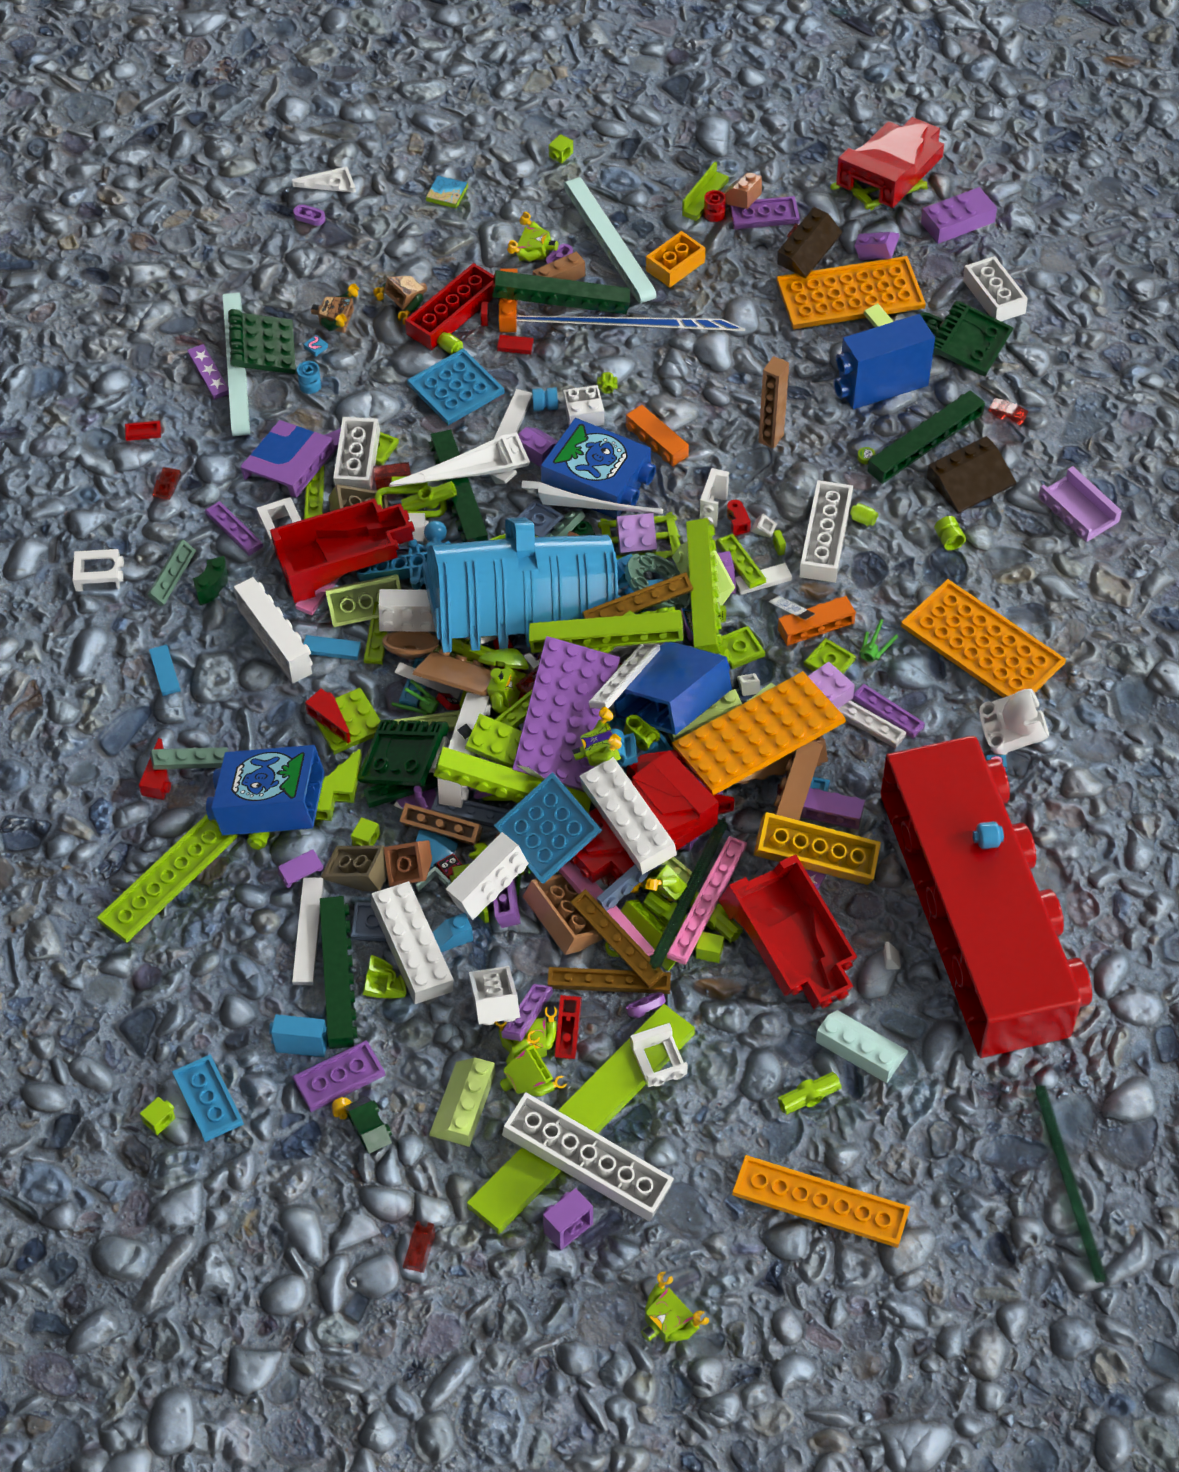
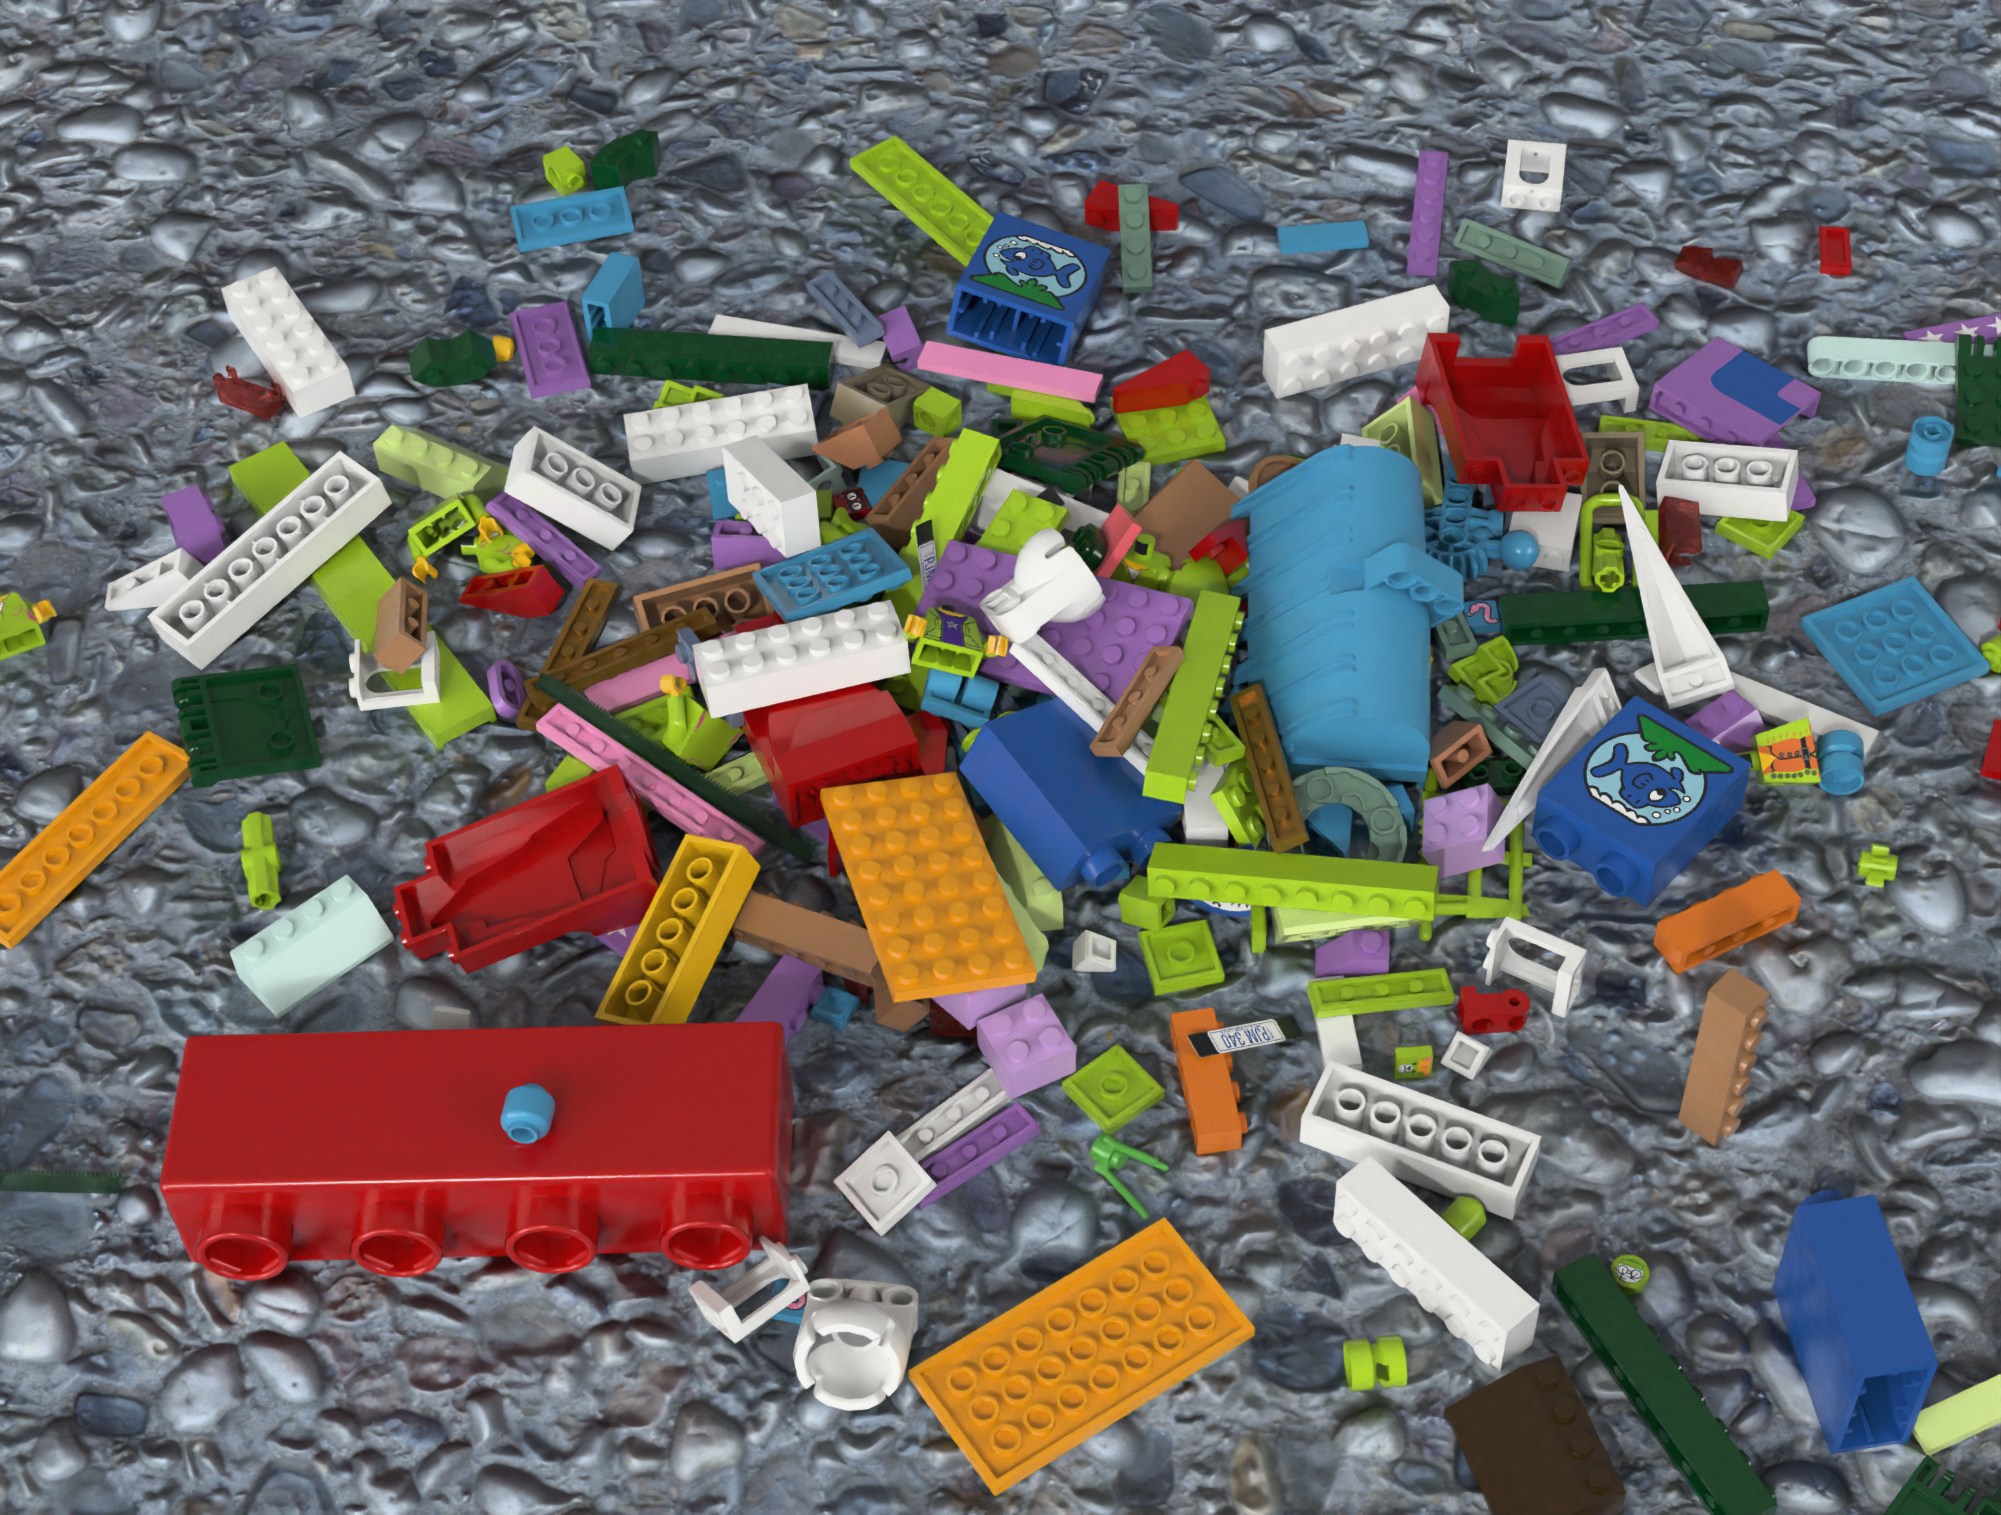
camera: 105 degrees right, 5 degrees down
dark azure tile [303,635,361,660] -> none
white slope [563,385,604,426] -> none
none -> white slope [104,547,204,611]
none -> dark green hinge [171,663,321,788]
none -> white brick [221,267,355,419]
none -> medium nougat brick [375,576,428,675]
none -> dark green brick [590,129,662,191]
none -> white panel [688,1235,811,1343]
none -> sand blue plate [805,270,885,349]
none -> white plate [833,1130,937,1237]
none -> bright pink tile [917,341,1103,403]
none -> white piece [979,527,1106,644]
none -> dark green plate [1072,523,1108,572]
none -> medium nougat plate [1089,646,1185,757]
none -> coral tile [1092,503,1142,579]
none -> red slope [1188,518,1249,574]
none -> white brick [1333,1155,1540,1372]
none -> medium lavender plate [1407,150,1448,277]
none -> torso [1735,717,1821,786]

